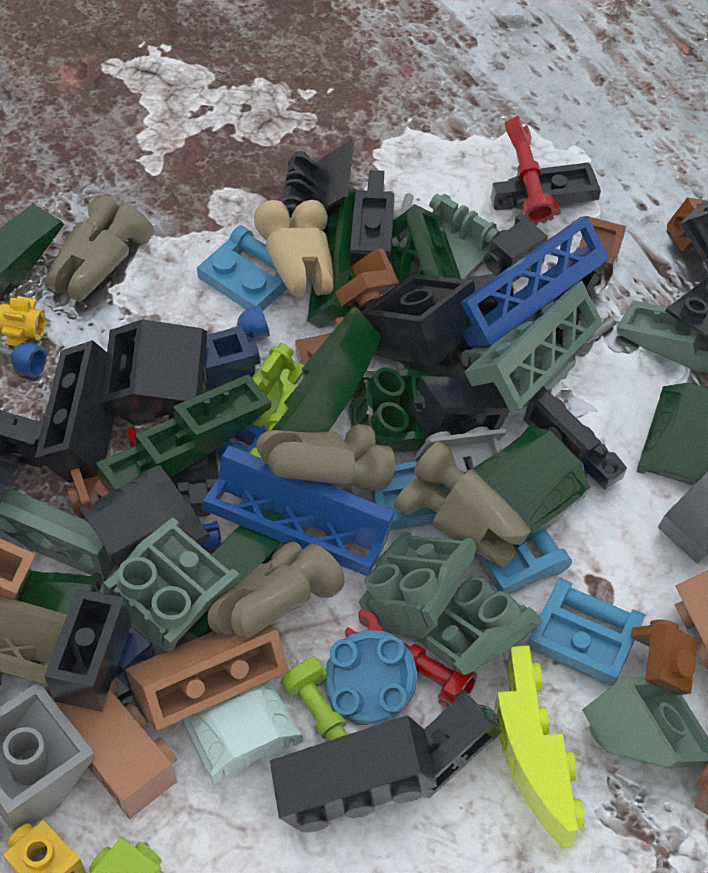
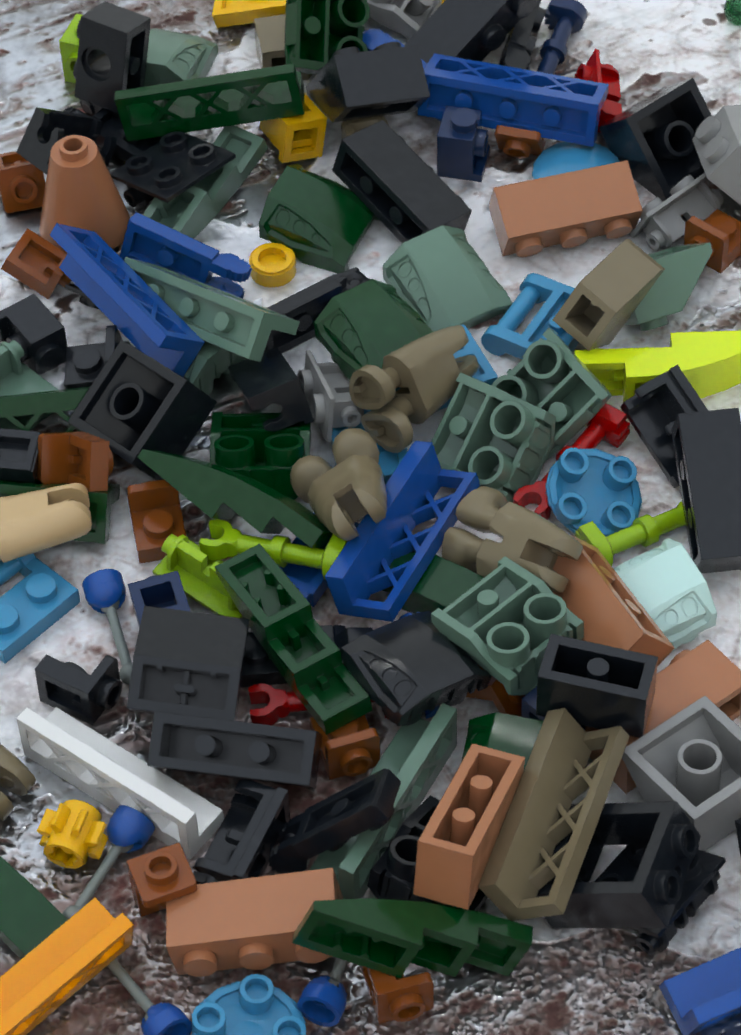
camera: 85 degrees left, 5 degrees down
dark orange bracket [631,619,697,695] -> none
none -> white fence [16,707,224,860]
none -> black bracket [35,654,122,725]
none -> nougat cone [39,135,130,253]
none -> blue hinge [120,212,252,299]
none -> yellow tile [249,243,296,287]
none -> sand green slope [383,225,512,332]
none -> dark tan slope [553,239,665,351]

